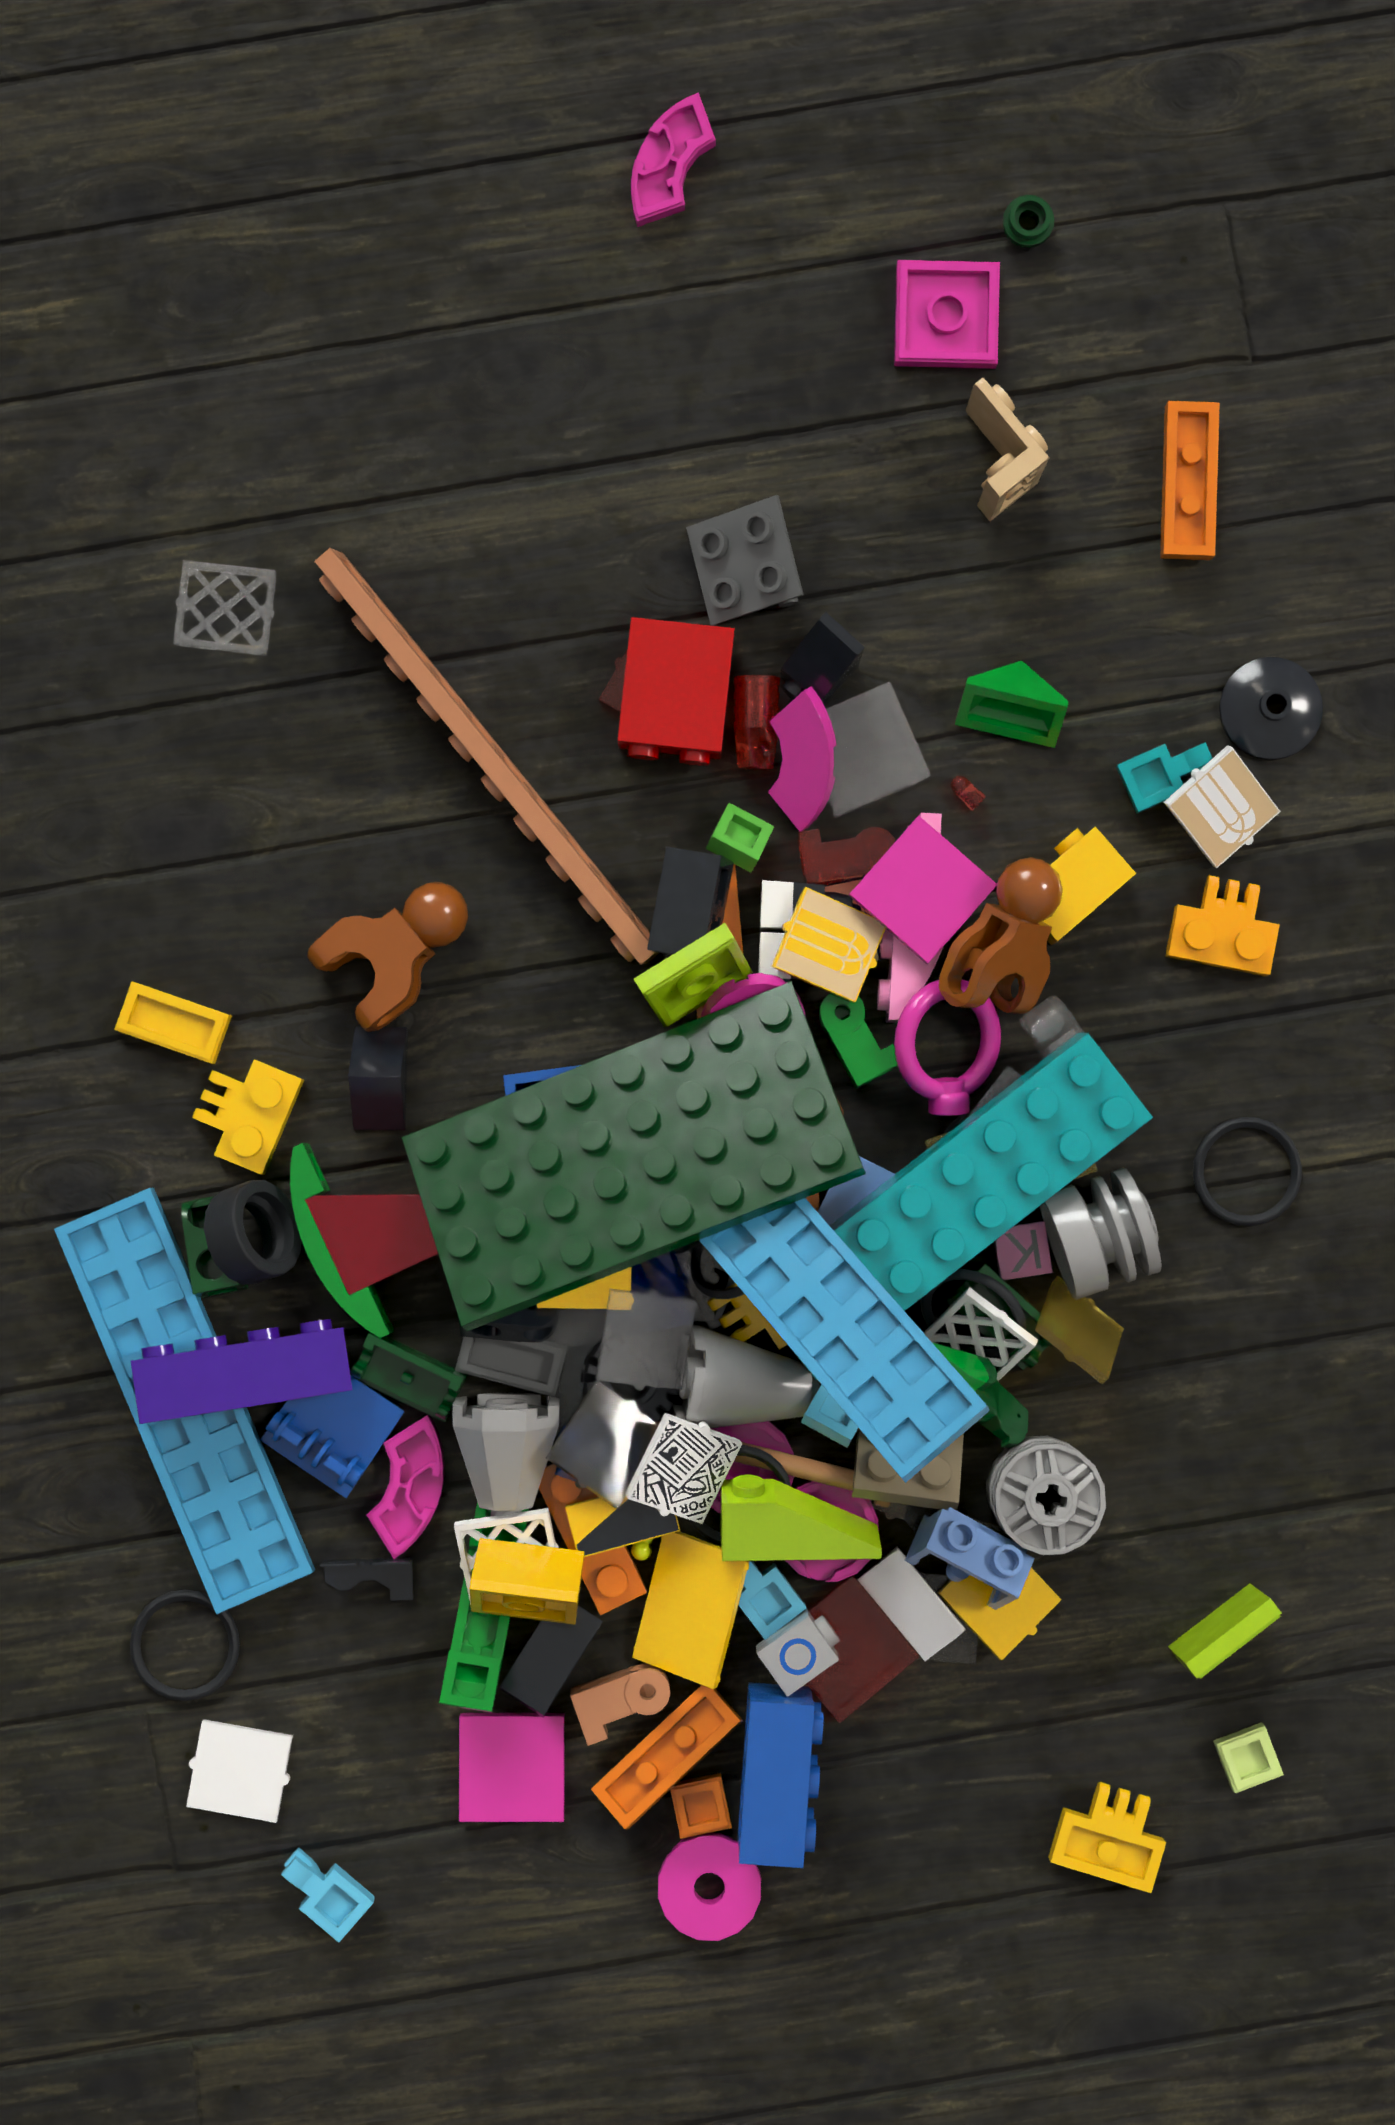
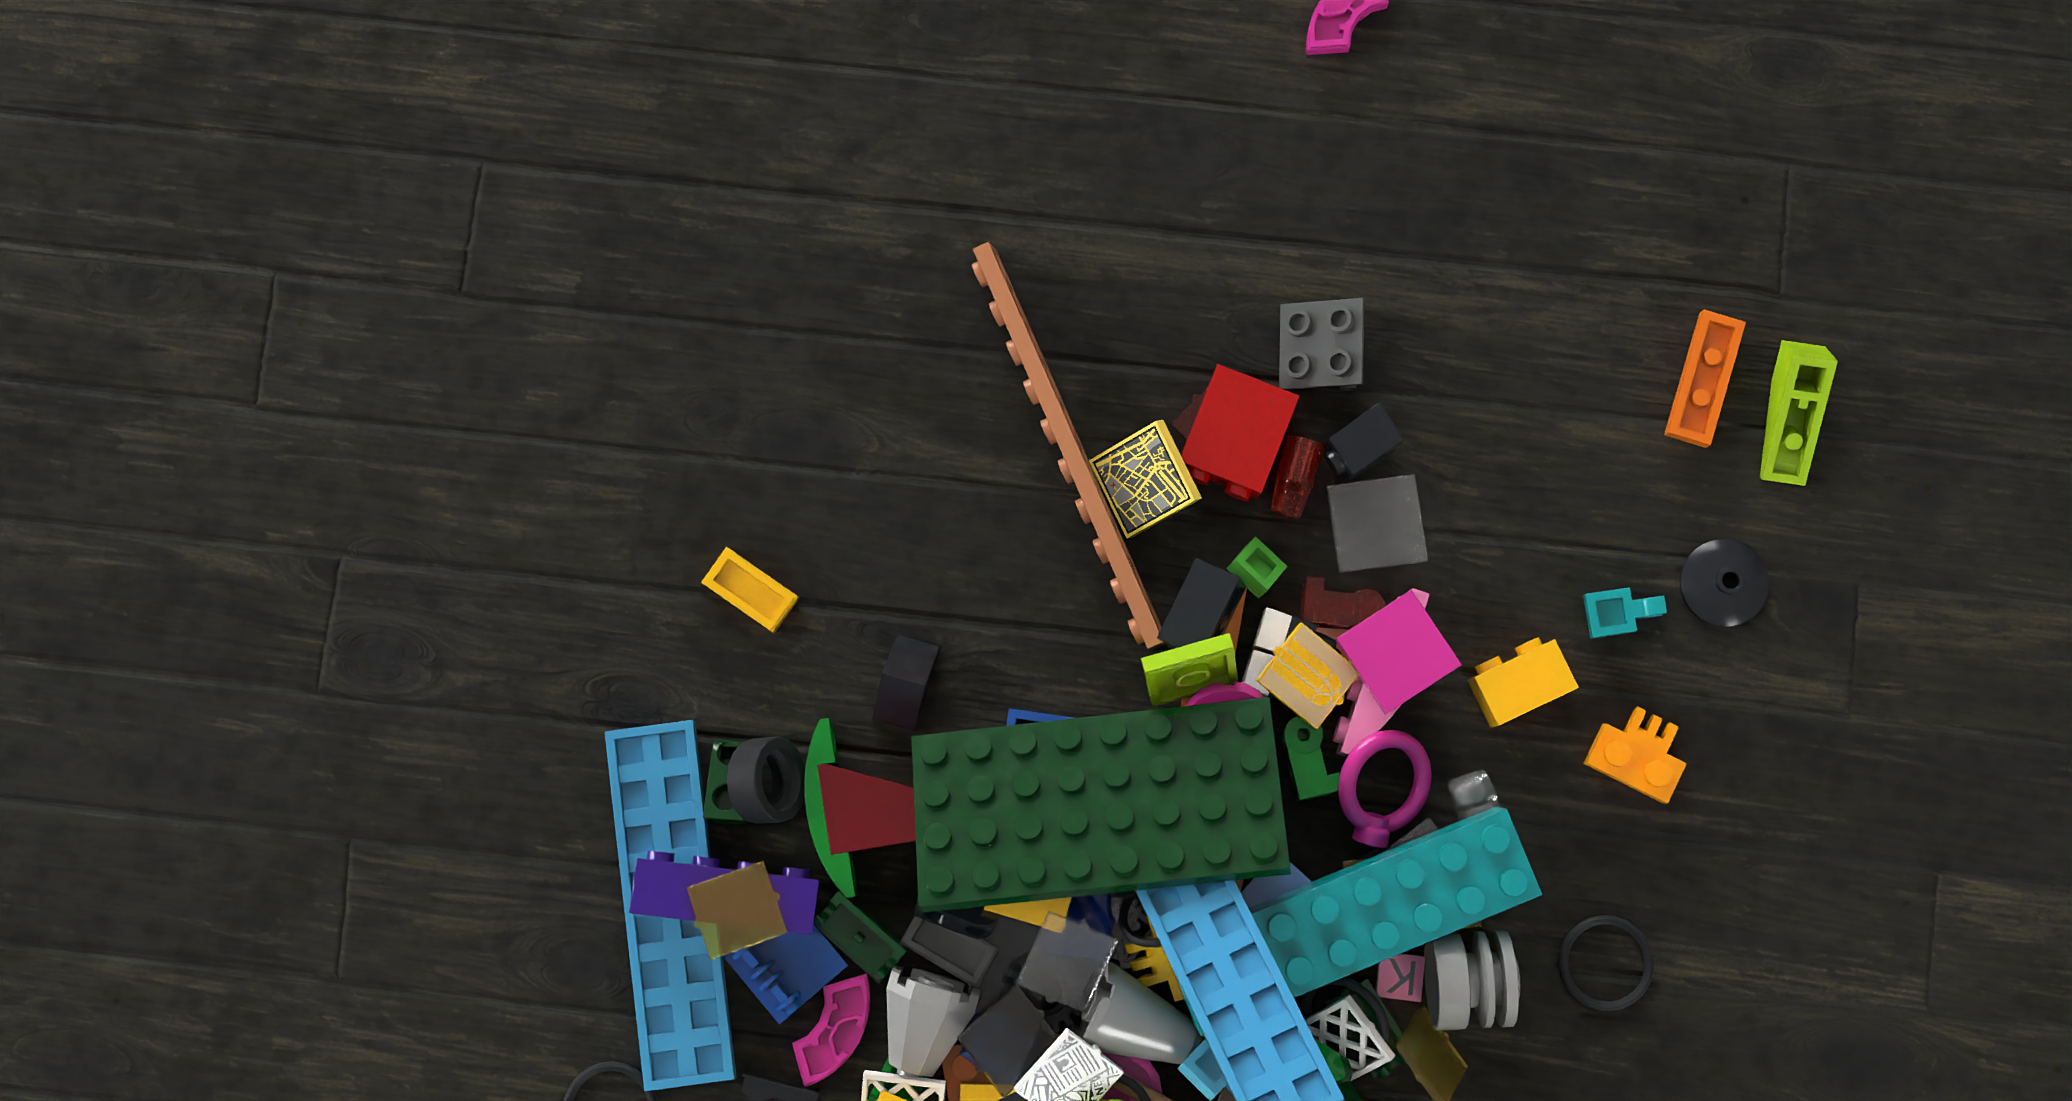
camera: 20 degrees right, 5 degrees down
clear window [173,560,277,655] -> none
yellow hinge [192,1059,304,1175] -> none
dark orange piece [307,882,468,1032] -> none
dark pink tile [768,686,836,832] -> none
dark pink tile [894,260,1000,369] -> none
dark orange piece [939,857,1063,1014] -> none
clear red piece [950,775,987,811] -> none
green slope [955,661,1068,748] -> none
tan bracket [966,377,1049,521] -> none
dark green plate [1003,195,1054,248] -> none
piece [1164,745,1281,868] -> none
none -> clear yellow piece [687,861,787,960]
none -> tile [1089,420,1202,538]
none -> lime slope [1760,340,1838,486]

